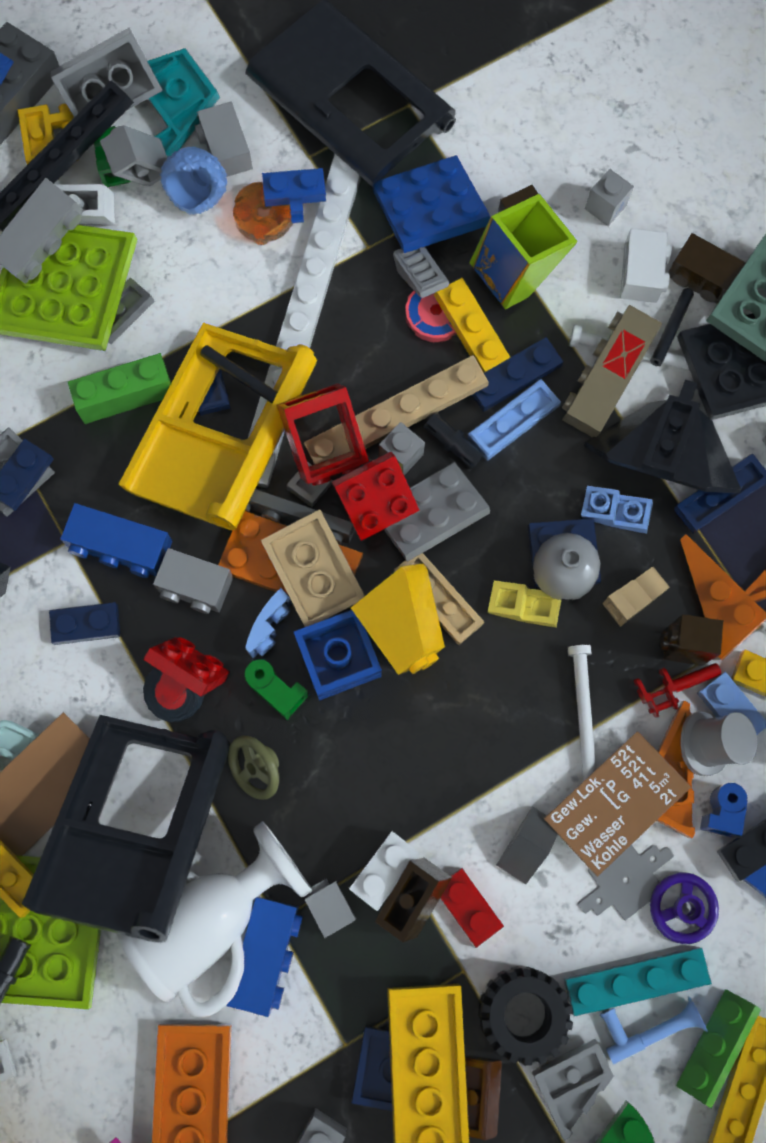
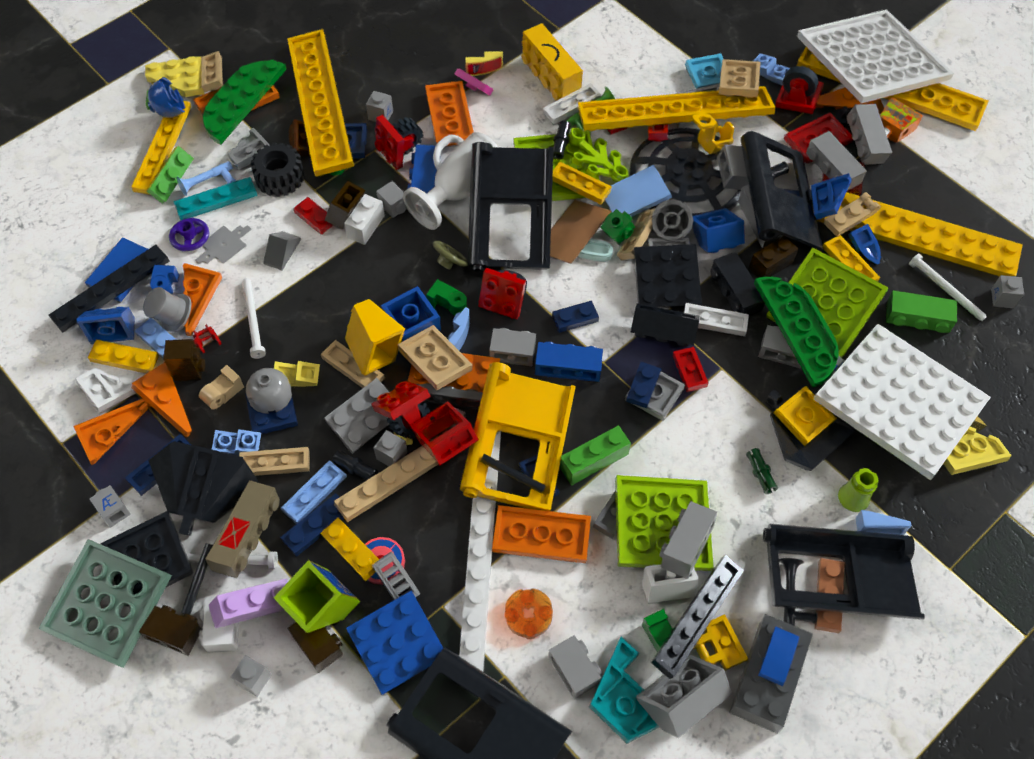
camera: 170 degrees right, 15 degrees down
light grey brick [100,125,167,186] -> none
medium blue hair [160,147,227,215] -> none
blue plate [262,168,326,223] -> none
medium nougat sticker [544,731,691,877] -> none
none -> lavender brick [208,578,288,628]
none -> tan plate [239,447,310,476]
none -> red plate [375,115,423,170]
none -> orange plate [492,505,591,563]

